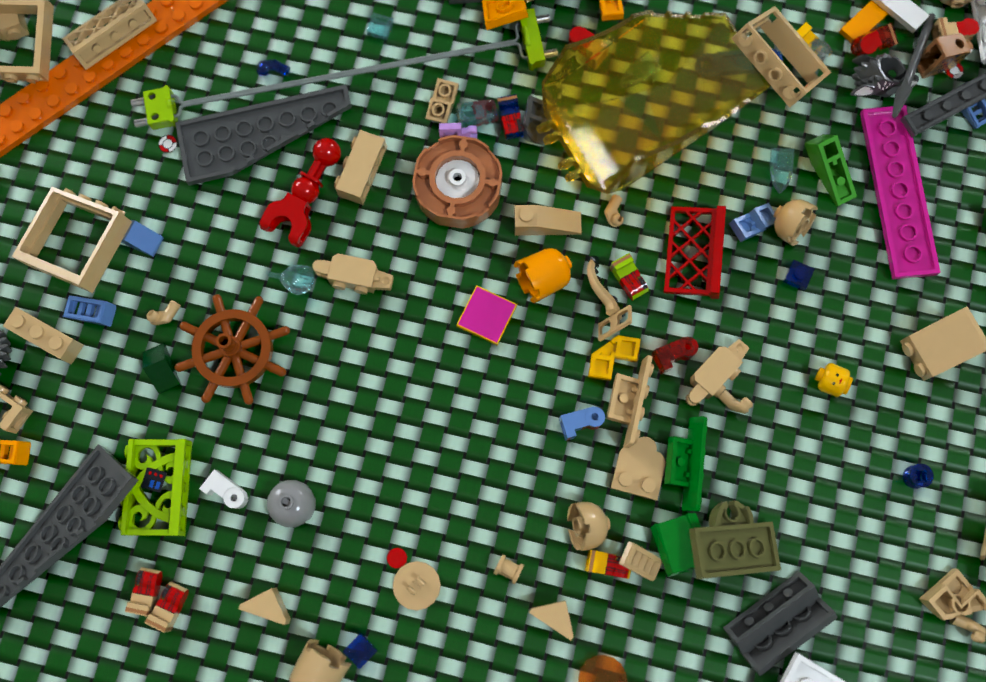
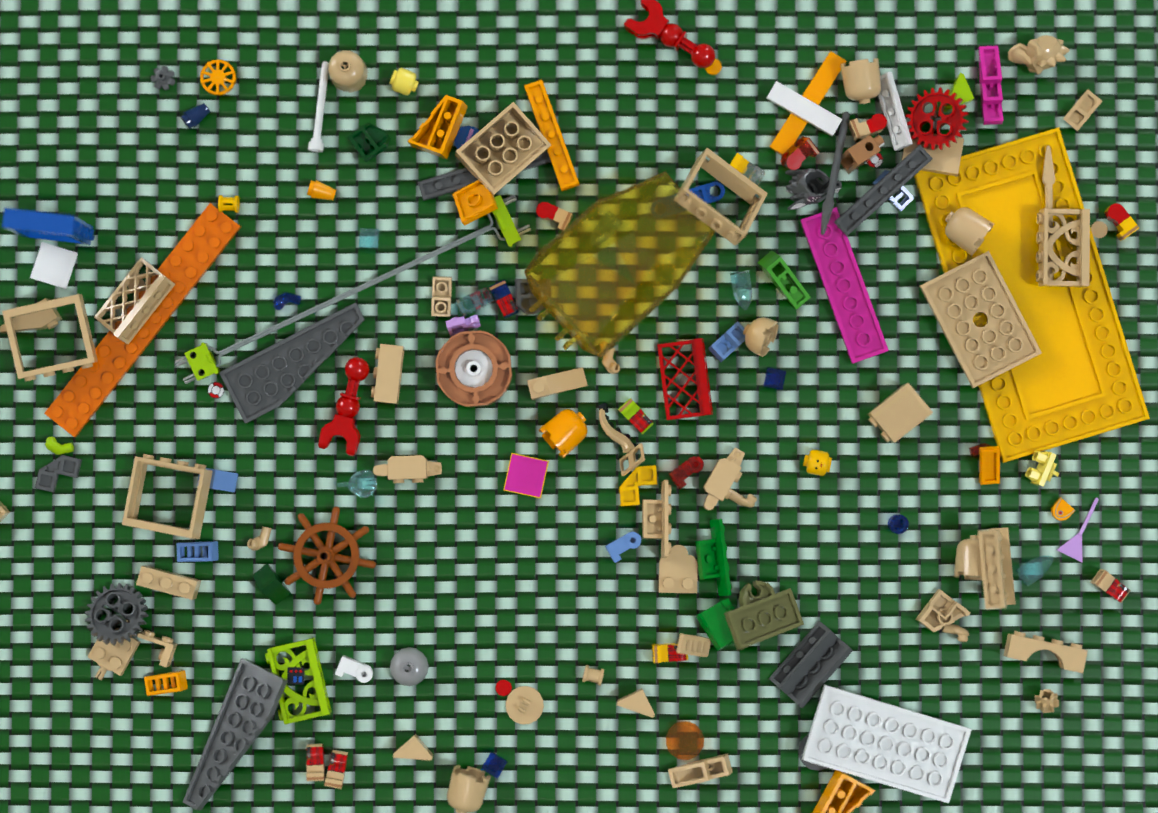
camera: 15 degrees left, 10 degrees up
tan cylinder [567,502,610,551] -> none

